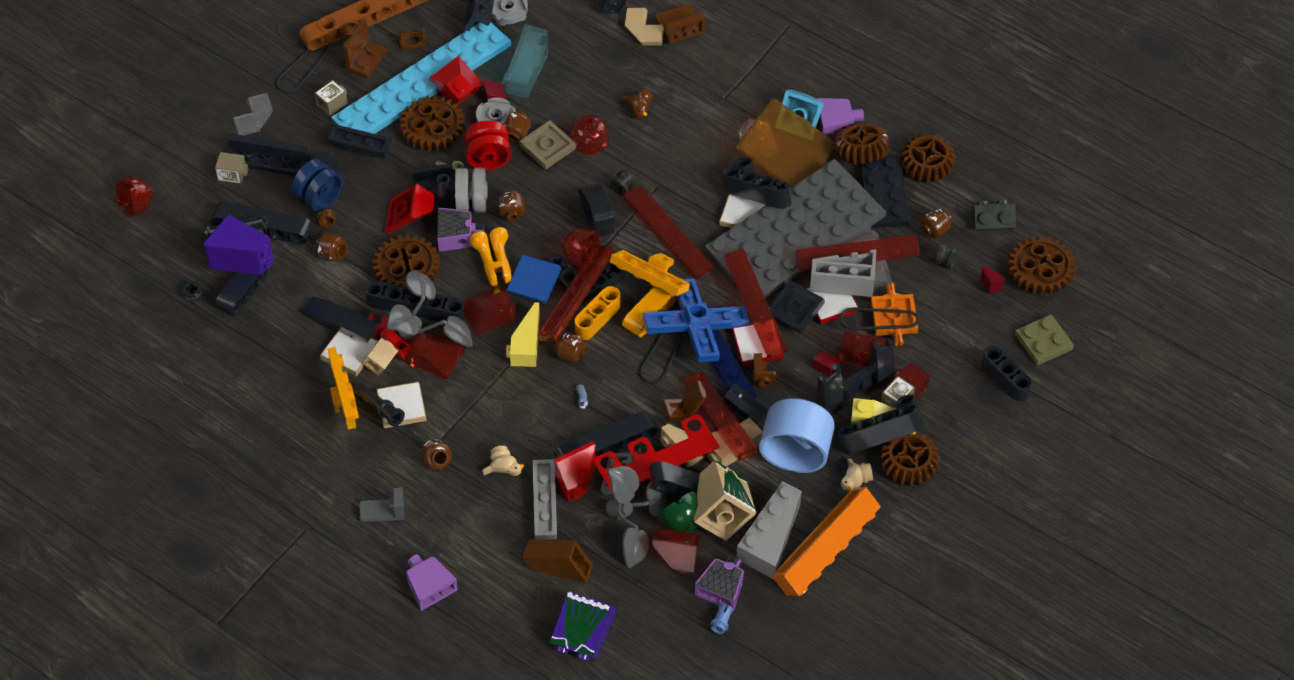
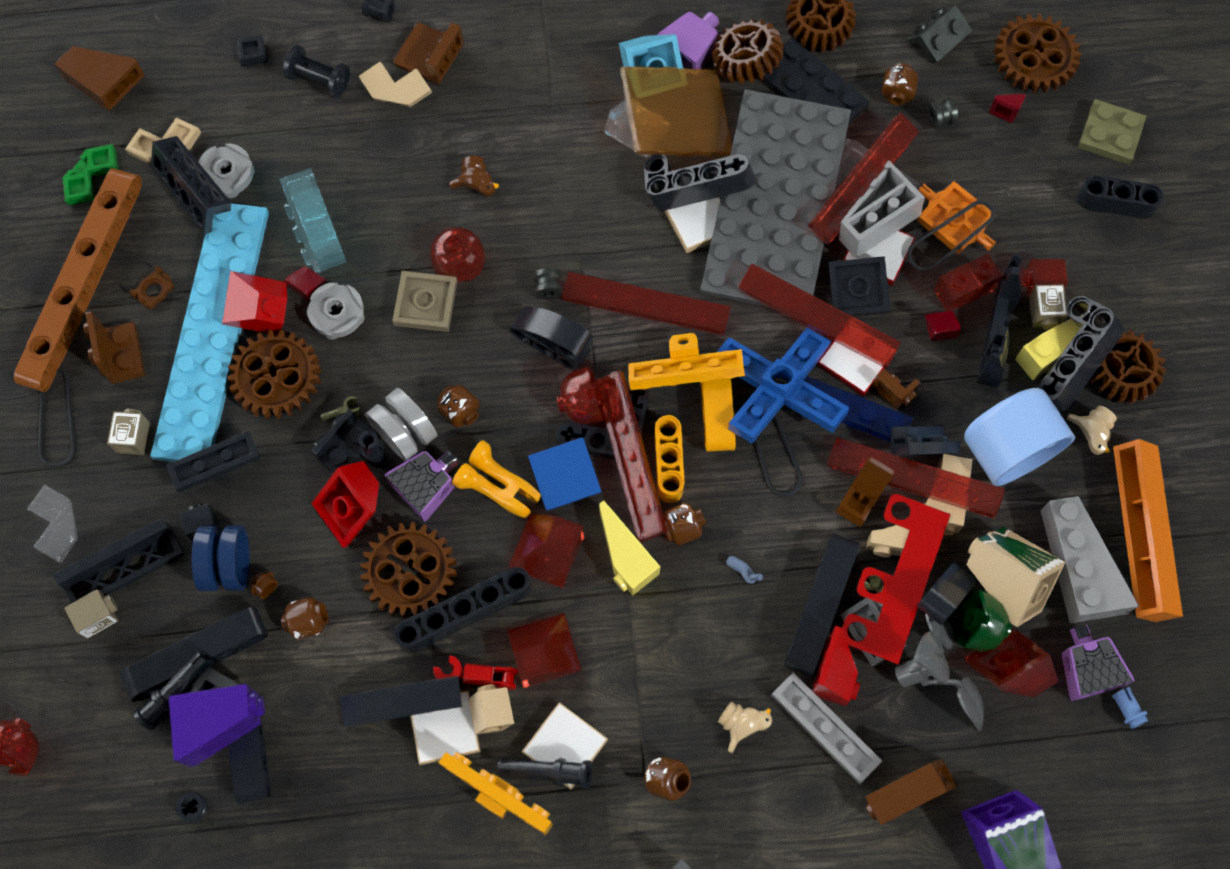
camera: 40 degrees left, 15 degrees up
dark grey plant [387,270,473,348] -> none
red wheel [464,120,511,170] -> none
reddish brown head [503,110,531,142] -> none

